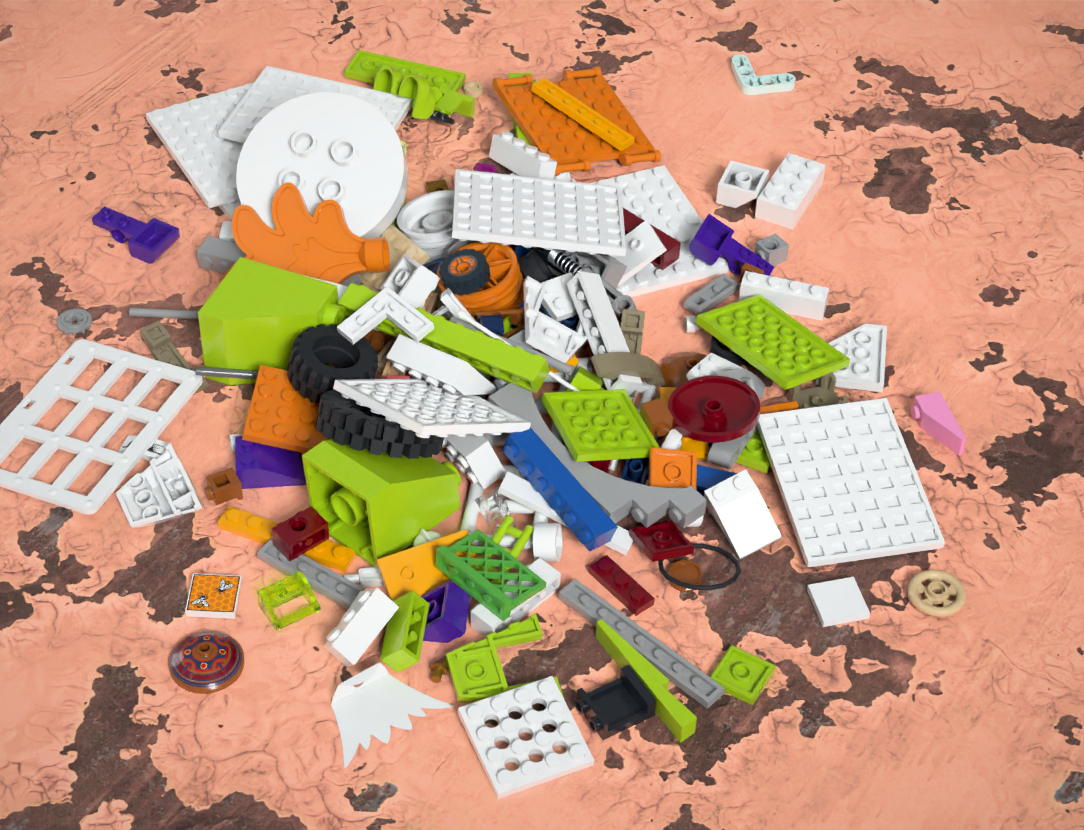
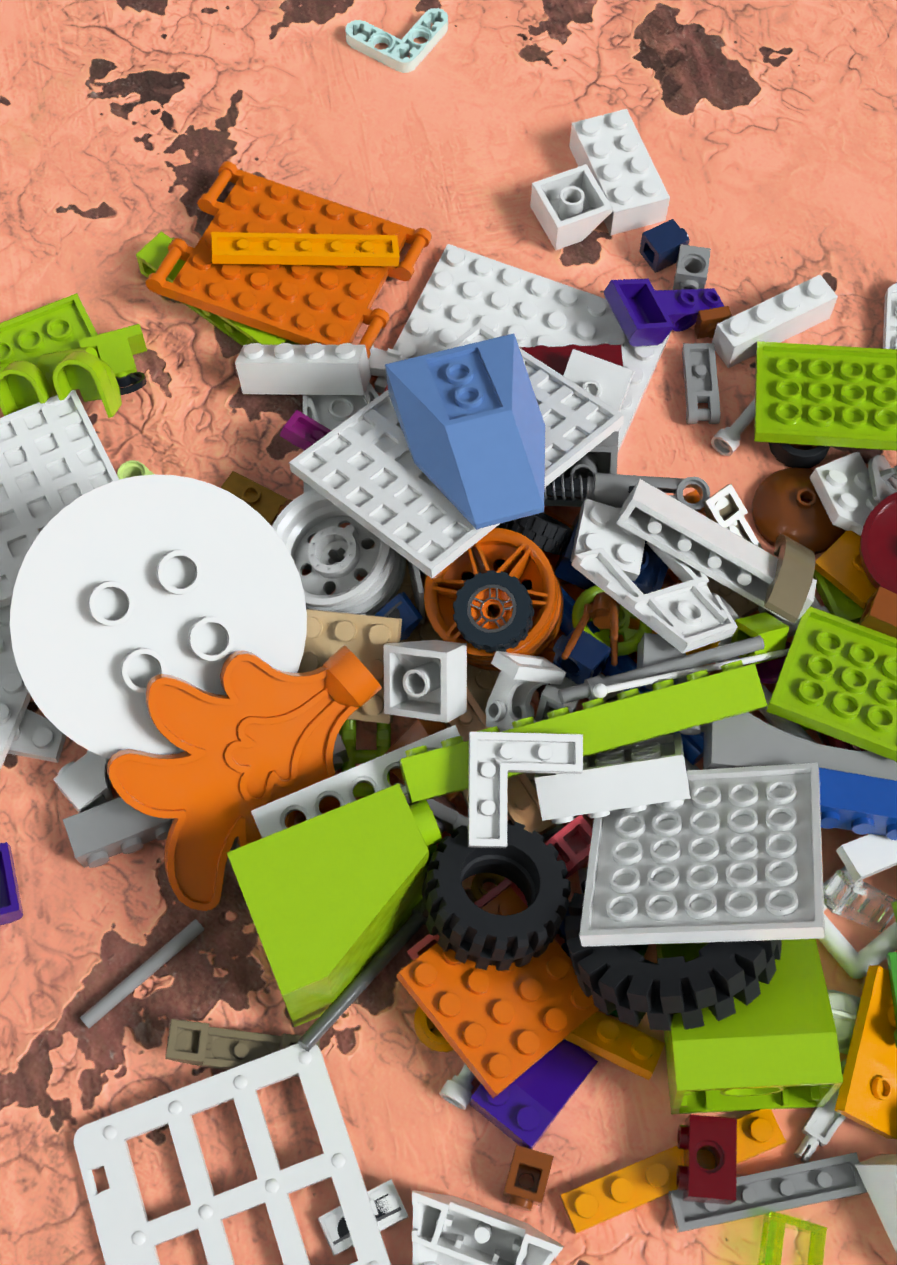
camera: 45 degrees left, 20 degrees up
light grey gear [57,309,93,336] -> none
tan tile [464,81,483,98] -> none
none -> medium blue wedge [385,334,545,529]
none -> dark blue brick [639,219,690,273]

